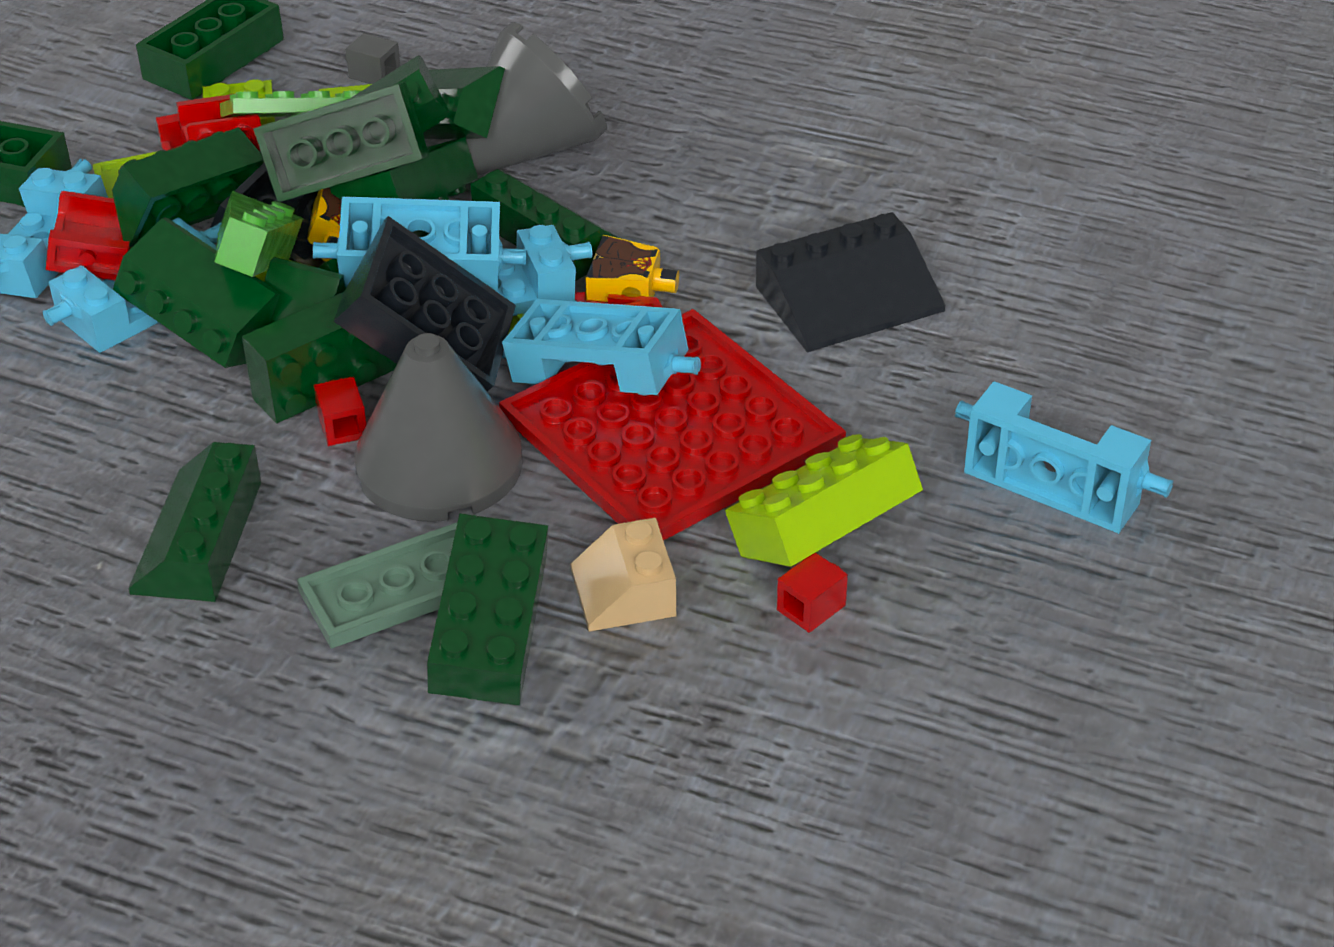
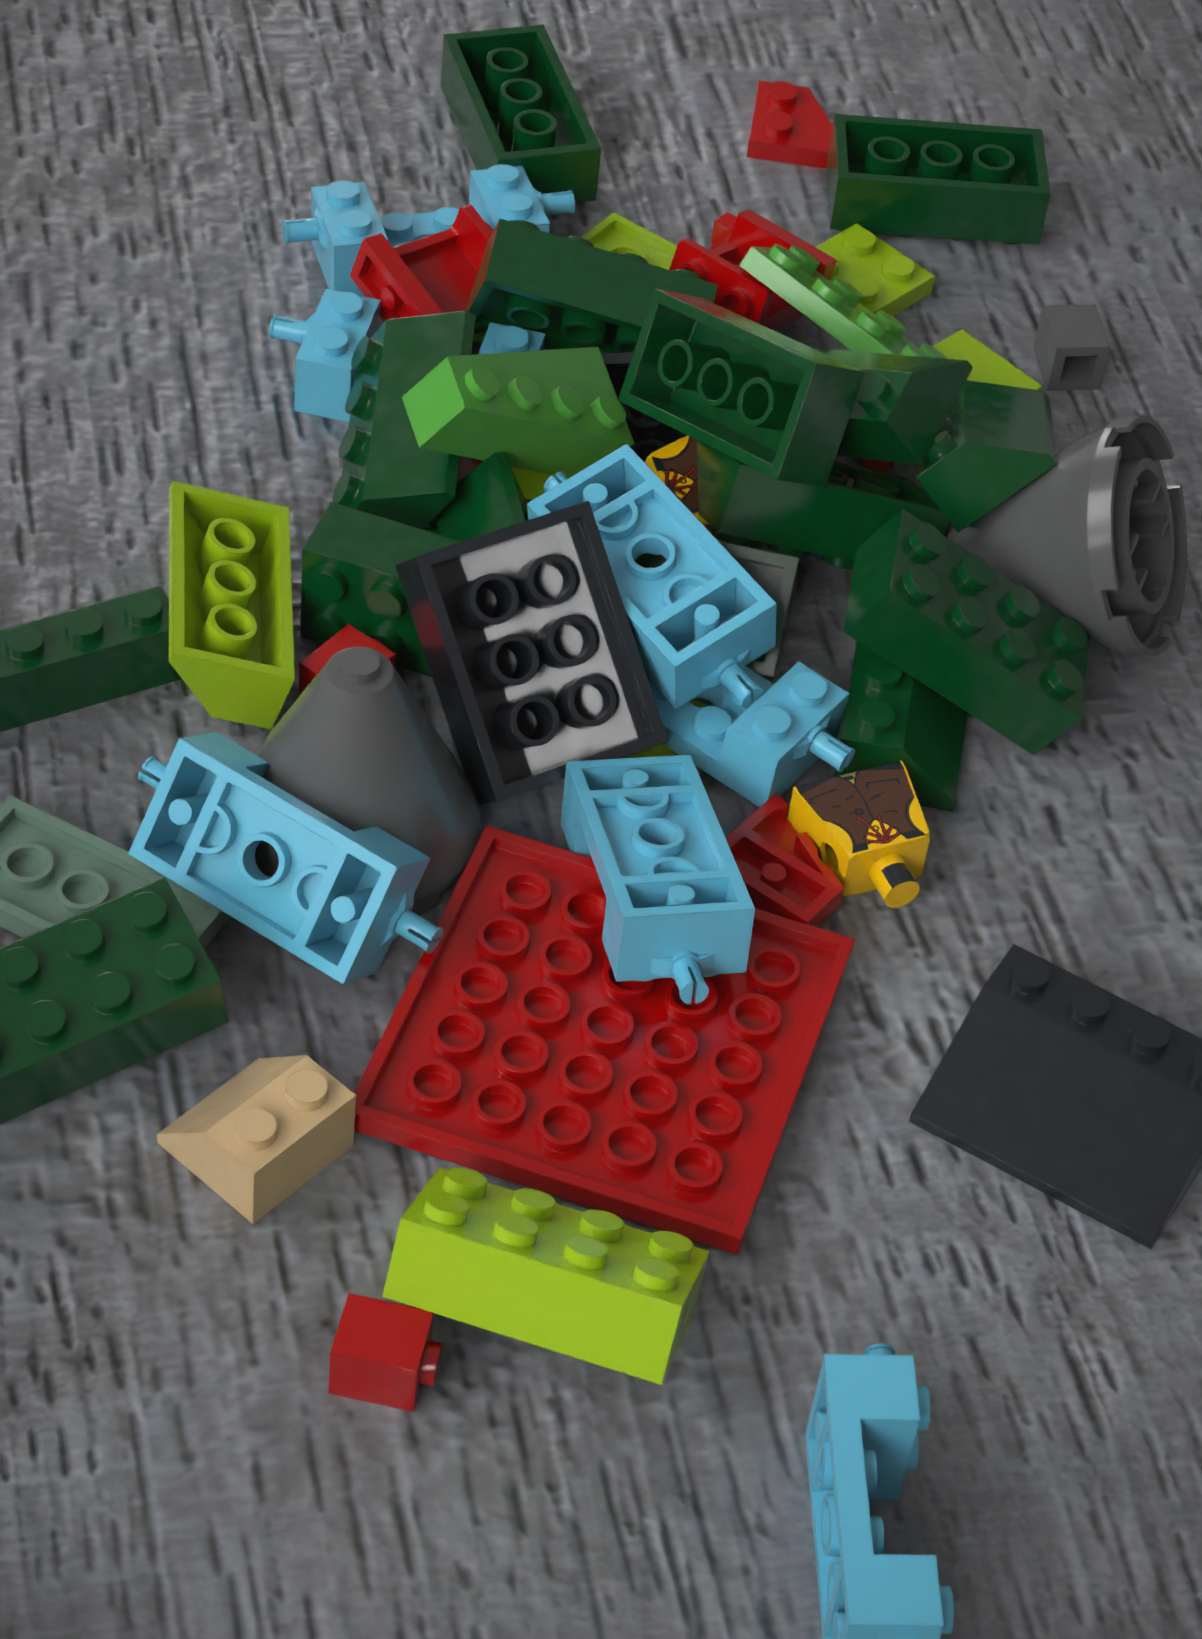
camera: 50 degrees right, 5 degrees up
none -> medium azure brick [128,732,444,984]
none -> lime slope [169,480,295,730]
none -> red wing [747,80,833,169]
none -> dark green brick [843,508,1090,755]

